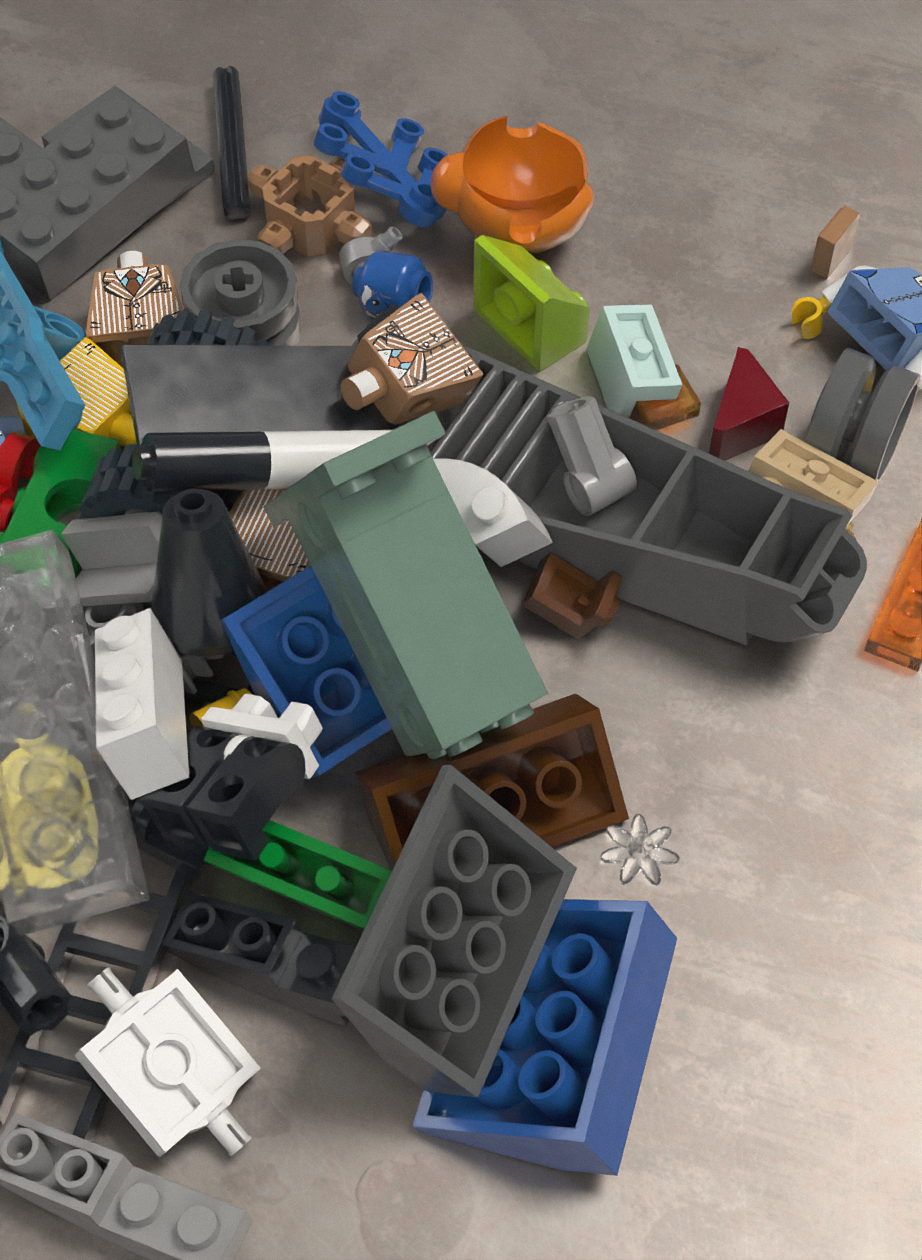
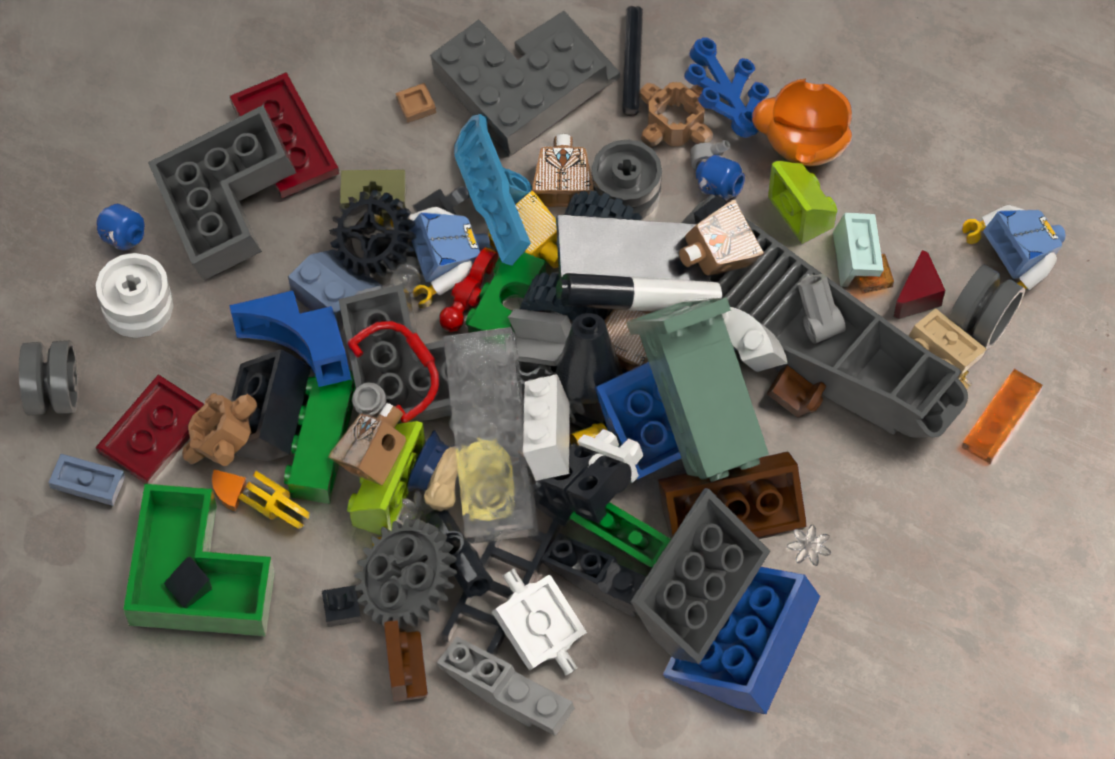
camera: 10 degrees right, 5 degrees up
medium nougat tile [811,205,860,279] -> none

